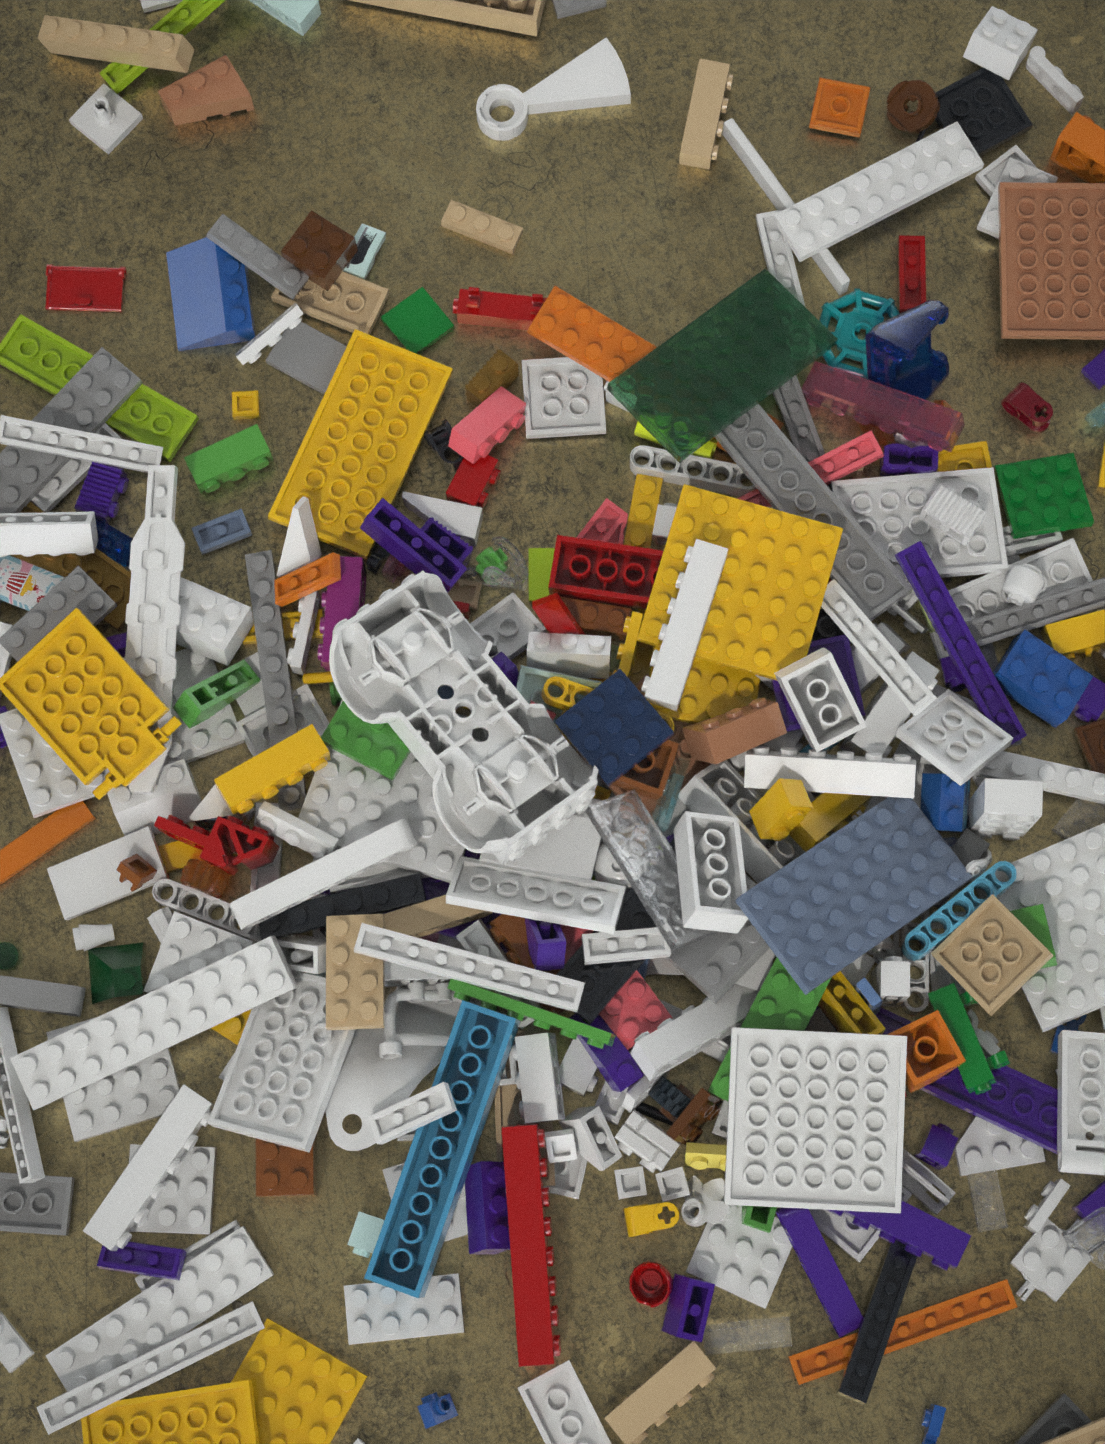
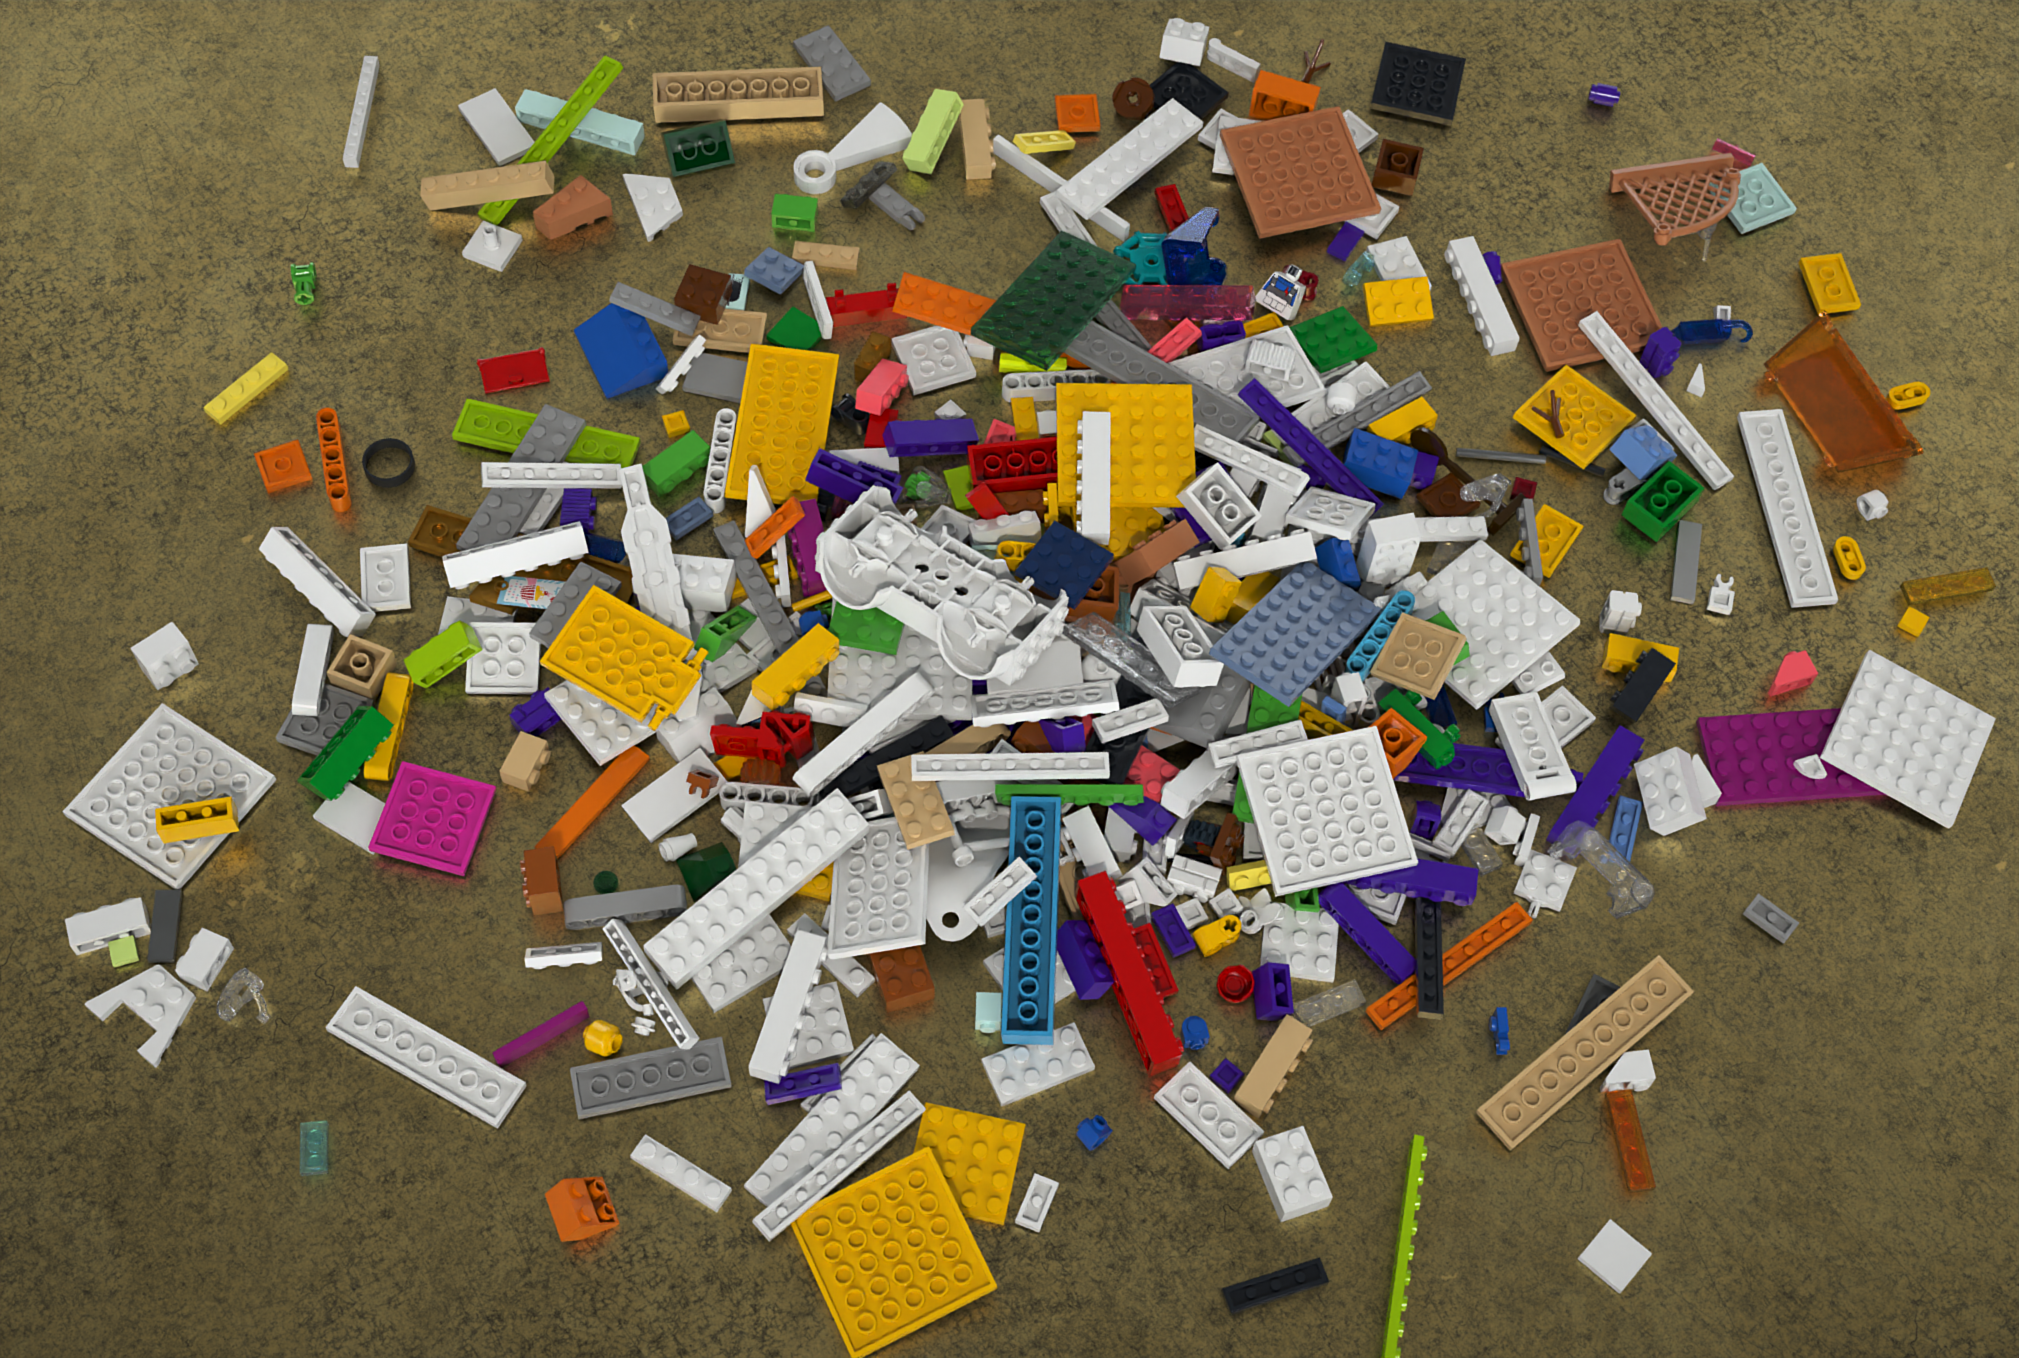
camera: 25 degrees left, 15 degrees down
none -> white wing [623,174,683,242]
none -> dark green slope [660,119,735,177]
none -> white beam [704,408,737,514]
none -> sand blue plate [744,247,804,294]
none -> bright green brick [771,194,818,232]
none -> white plate [787,913,875,998]
none -> blue plate [798,610,829,636]
none -> white tile [803,261,833,339]
none -> clear smoke plate [840,161,898,209]
none -> light grey hinge [869,182,925,230]
none -> dark purple brick [882,418,979,457]
none -> yellowish green brick [902,89,964,174]
none -> white plate [934,400,966,420]
none -> light yellow plate [1013,130,1076,154]
none -> red plate [1134,923,1179,998]
none -> dark purple plate [1151,903,1196,958]
none -> blue plate [1180,1016,1210,1050]
none -> white tile [1208,720,1308,768]
none -> dark purple tile [1209,1058,1245,1094]
none -> torso [1253,264,1306,320]
none -> white hinge [1384,571,1428,601]
none -> clear blue tile [1424,685,1458,730]
none -> white tile [1432,789,1490,858]
none -> white brick [1484,805,1526,845]

